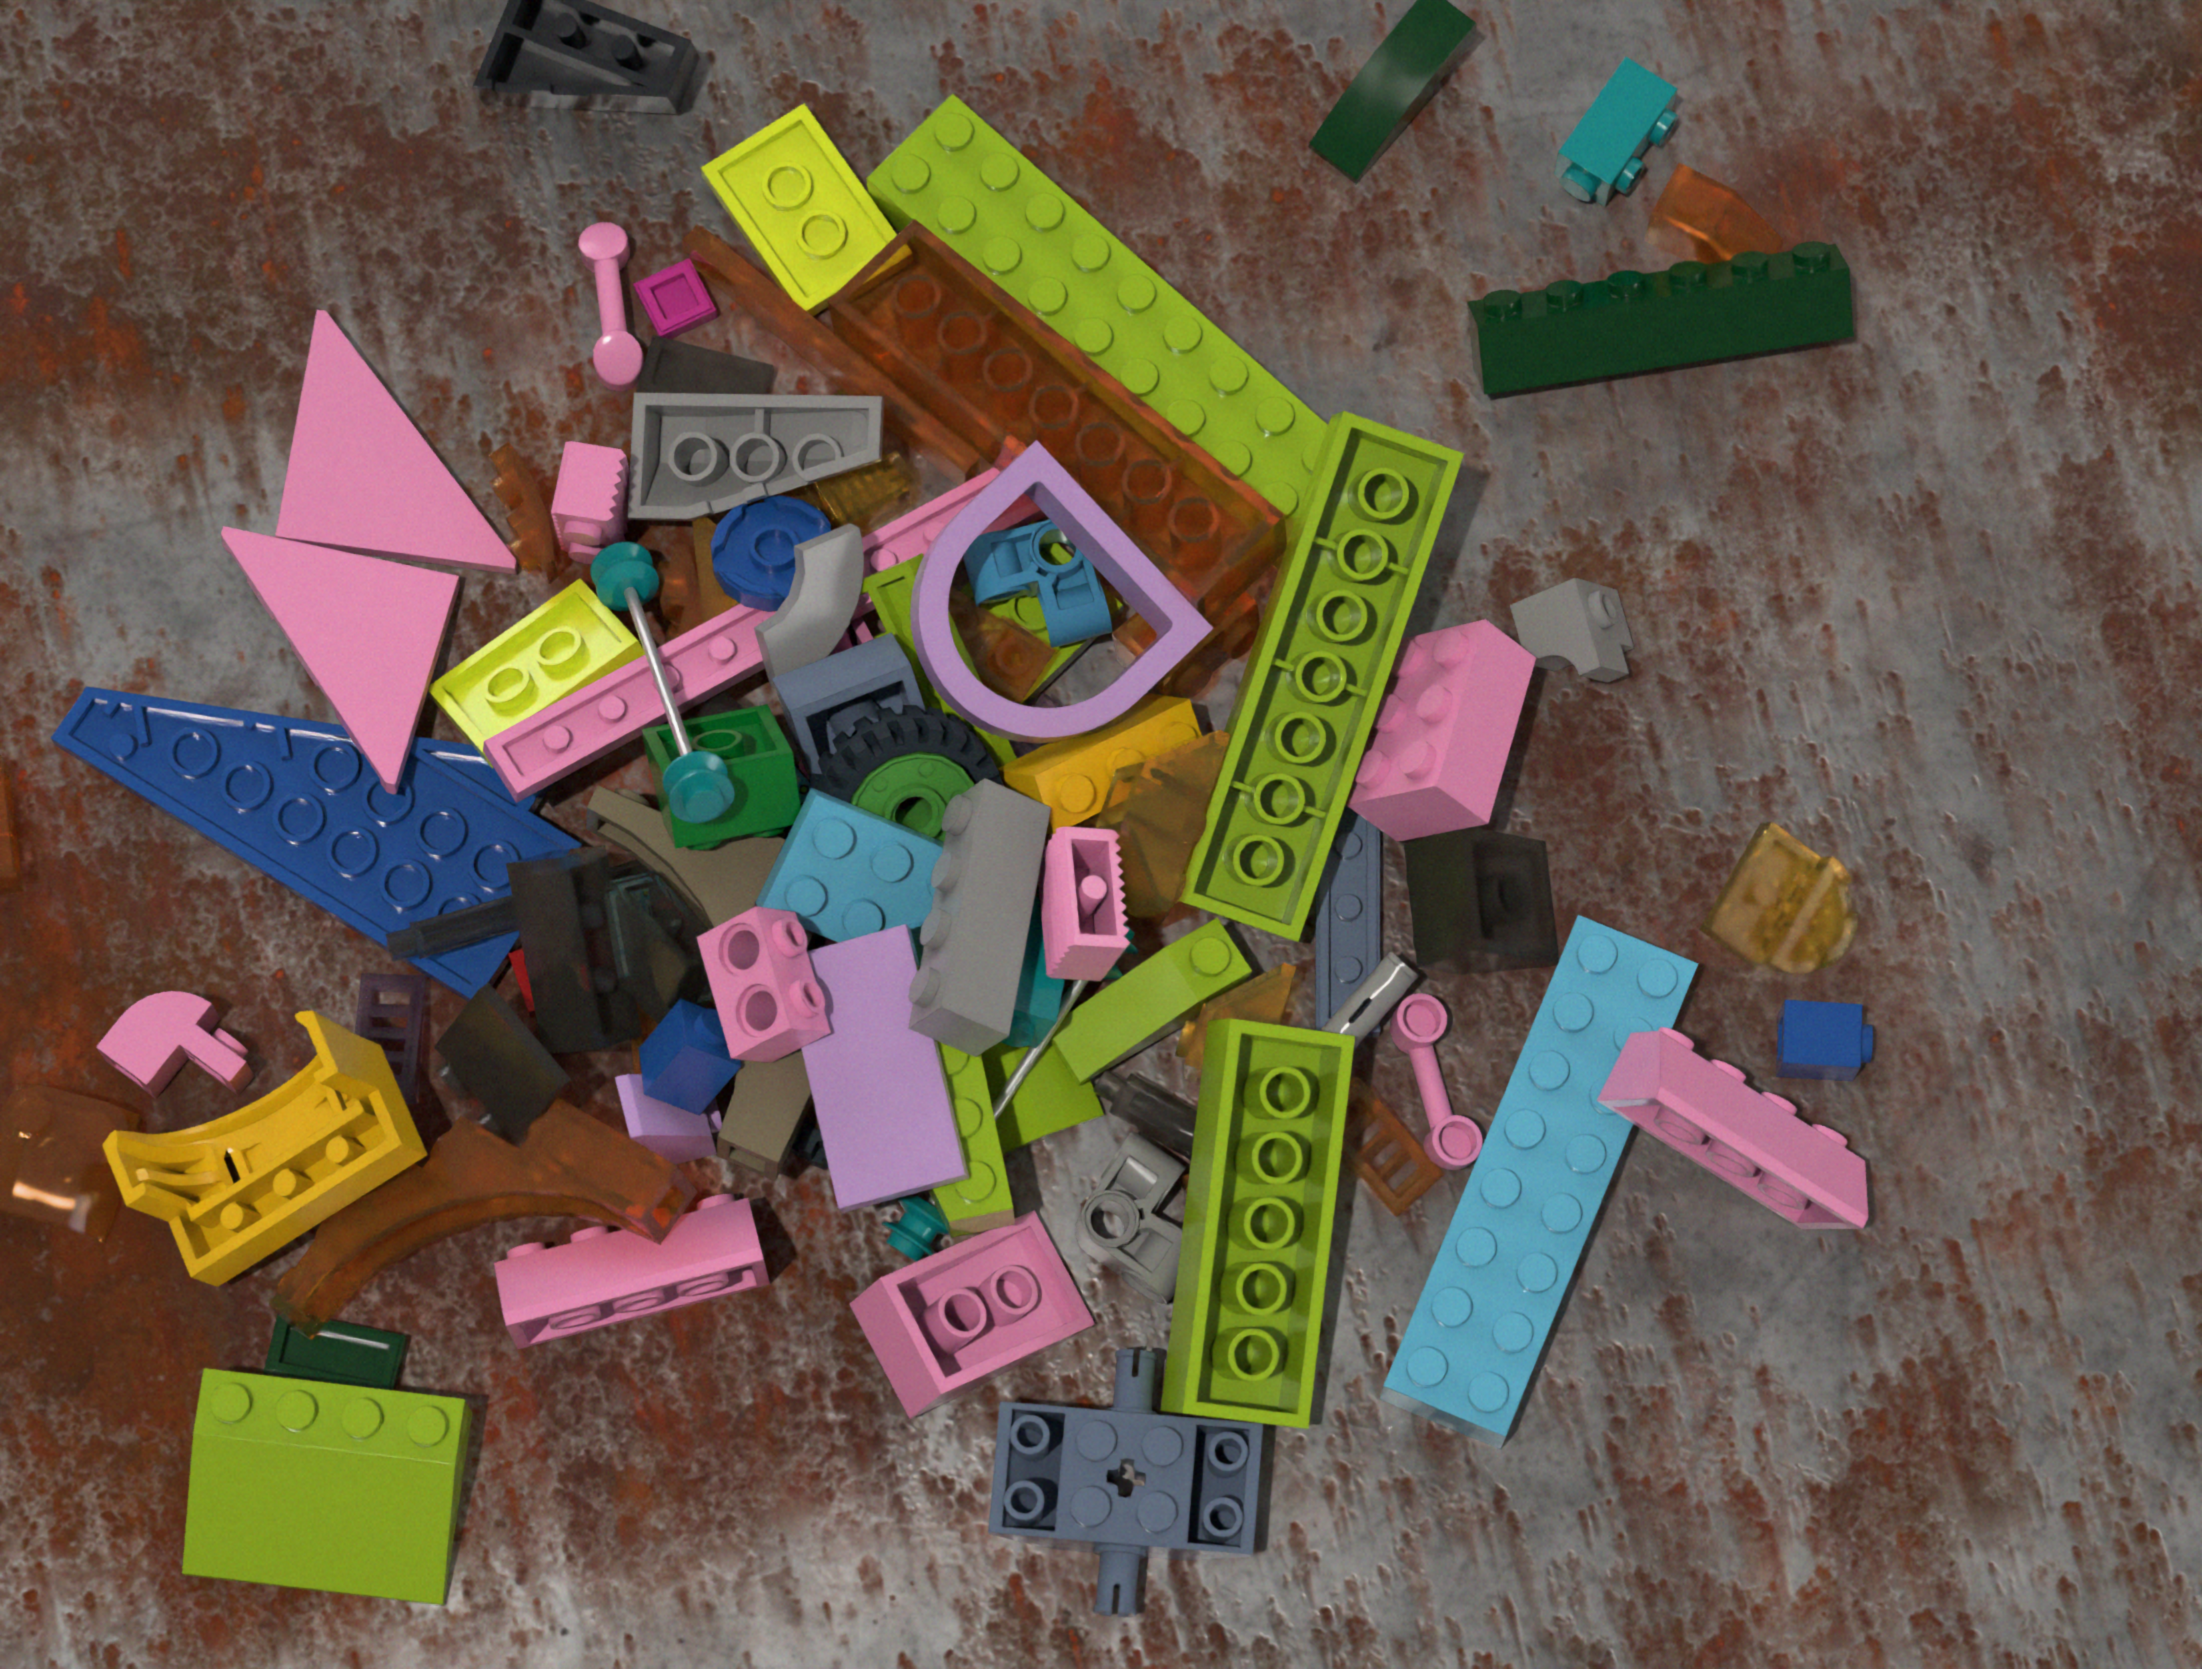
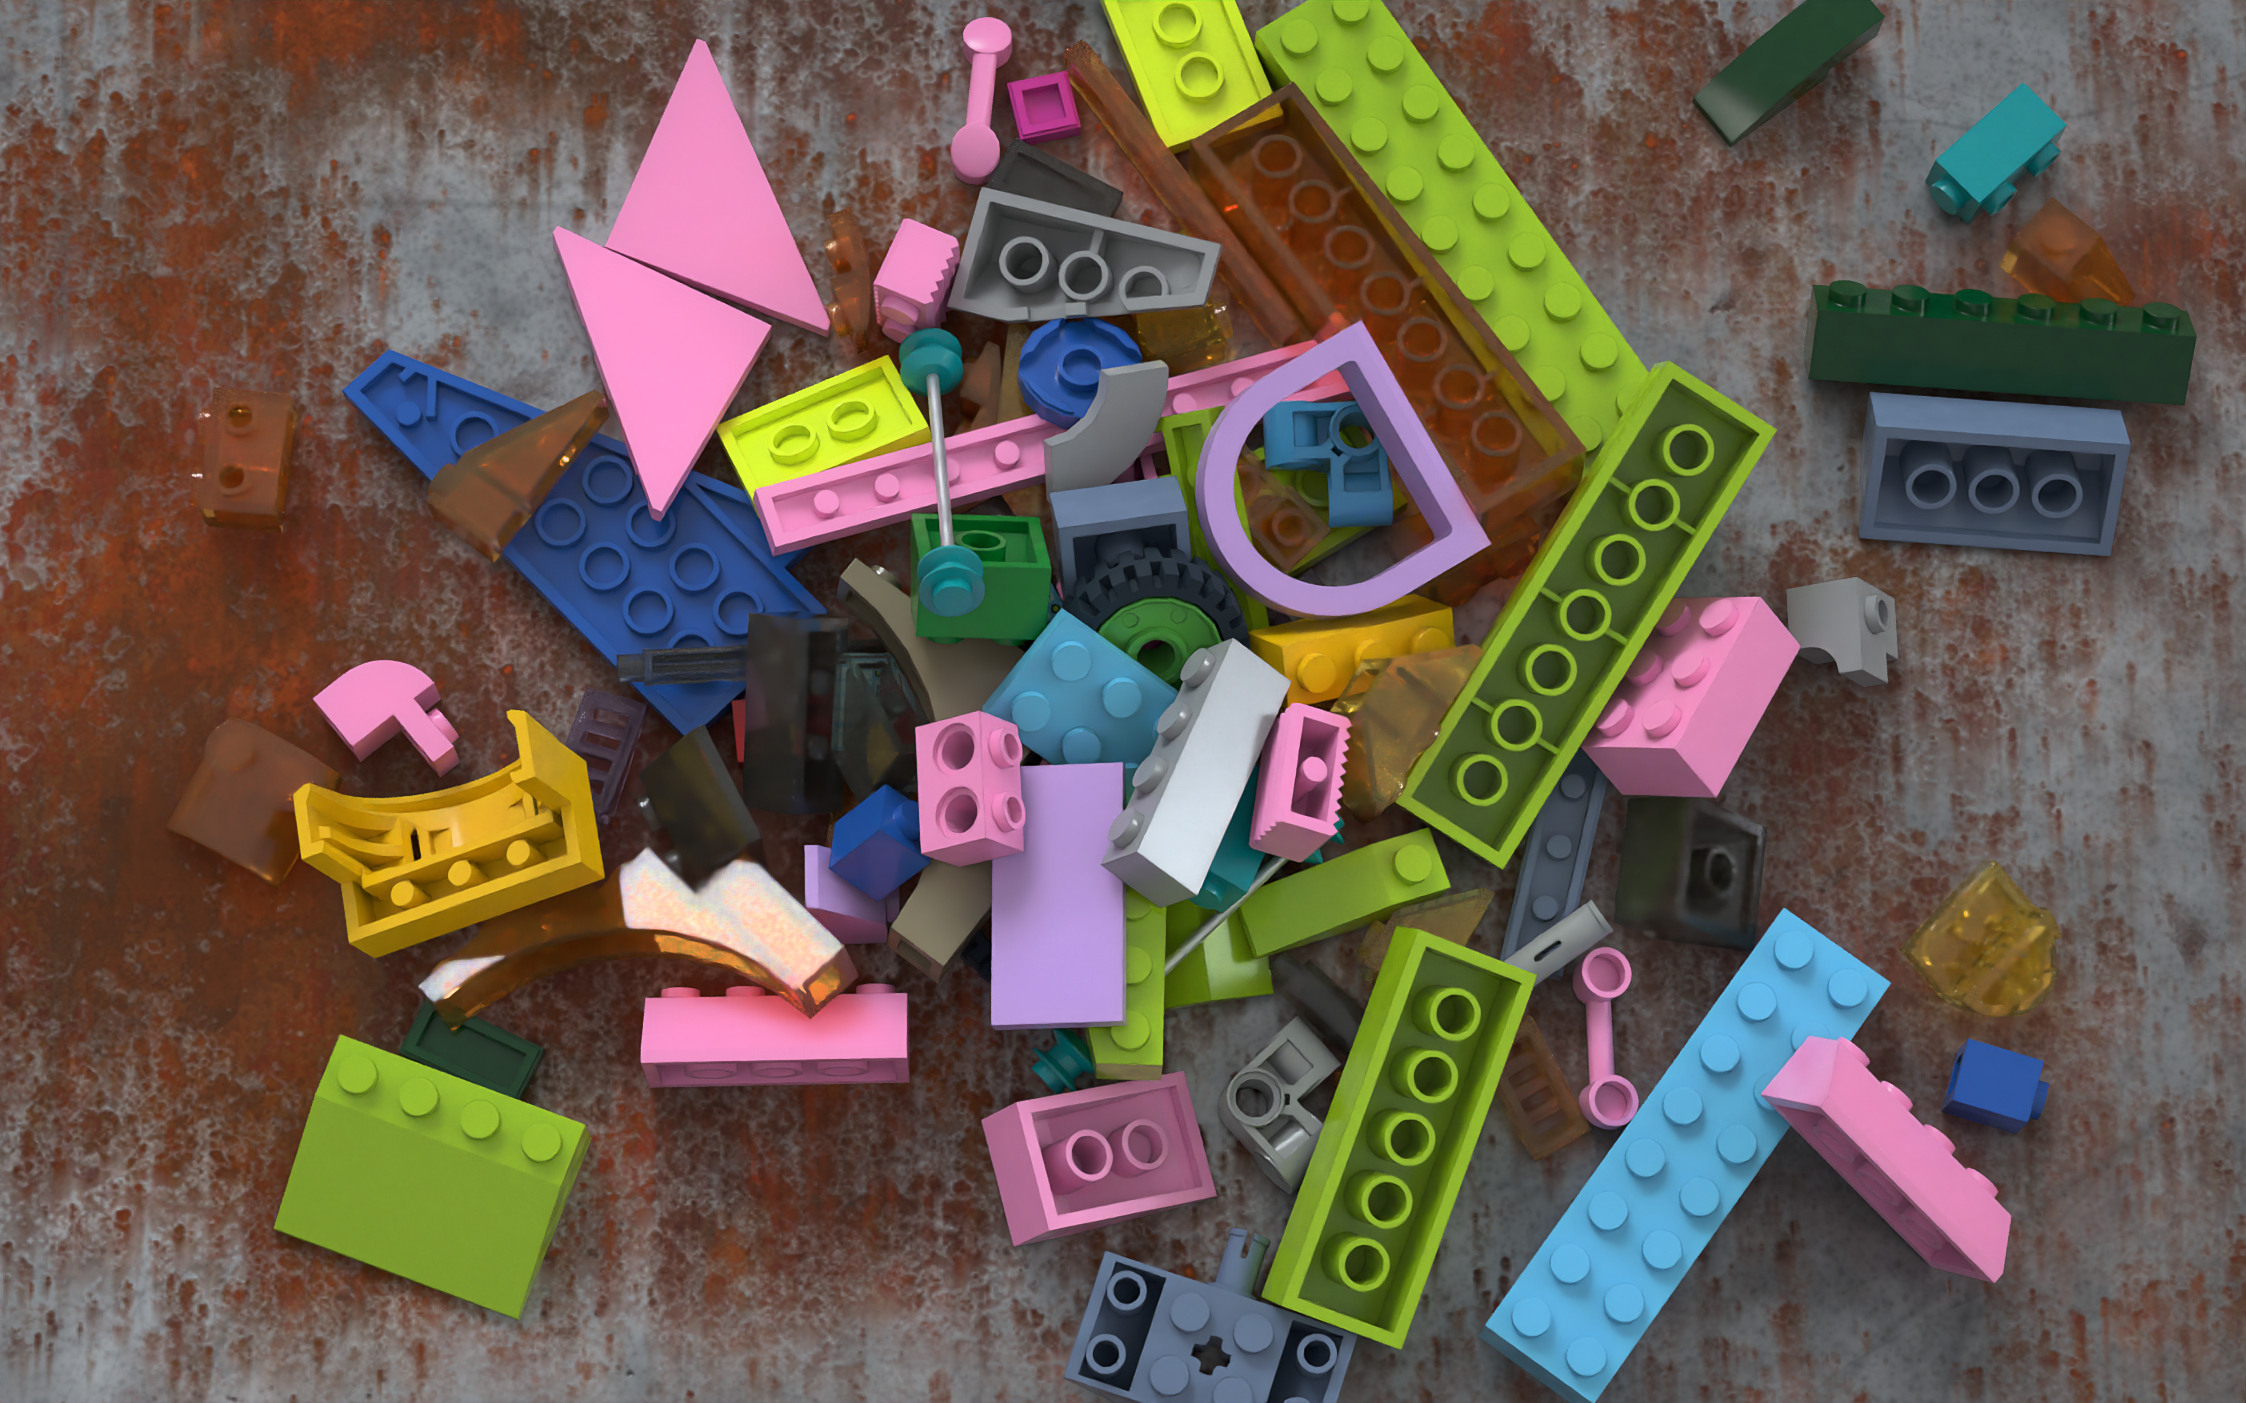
camera: 10 degrees right, 0 degrees up
none -> clear orange slope [426,389,610,563]
none -> sand blue slope [1858,392,2131,556]

